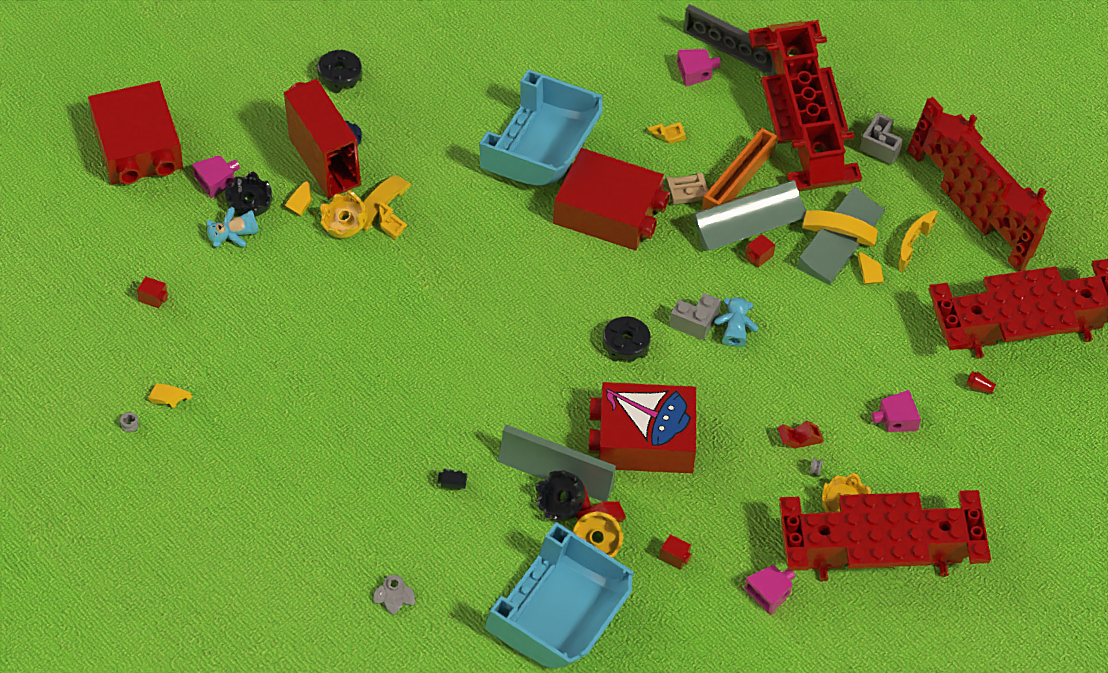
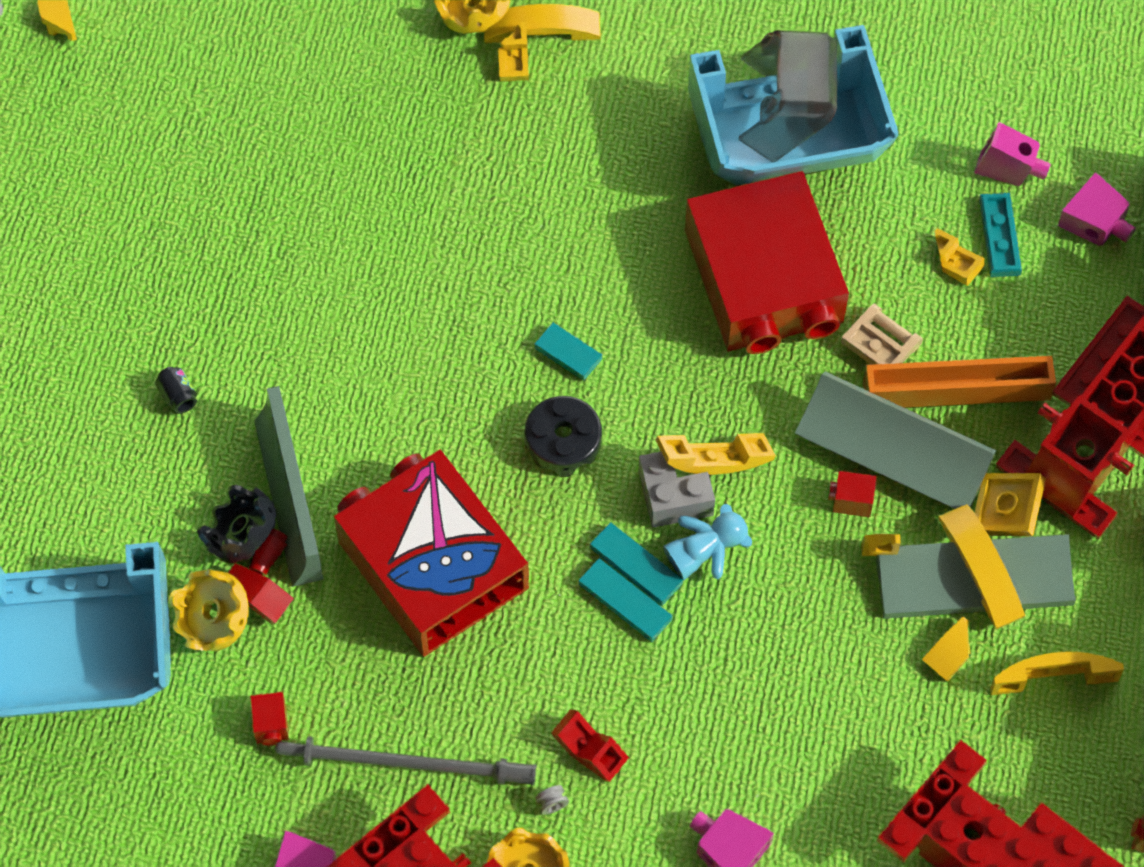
camera: 55 degrees right, 10 degrees up
none -> dark grey bar [275,736,537,785]
none -> teal tile [535,322,602,381]
none -> teal tile [578,558,673,642]
none -> teal tile [590,522,683,606]
none -> yellow slope [655,433,776,475]
none -> clear smoke windscreen [739,30,837,162]
none -> yellow slope [861,534,901,556]
none -> dark pink torso [974,122,1051,186]
none -> yellow plate [975,473,1045,537]
none -> teal tile [979,193,1022,277]

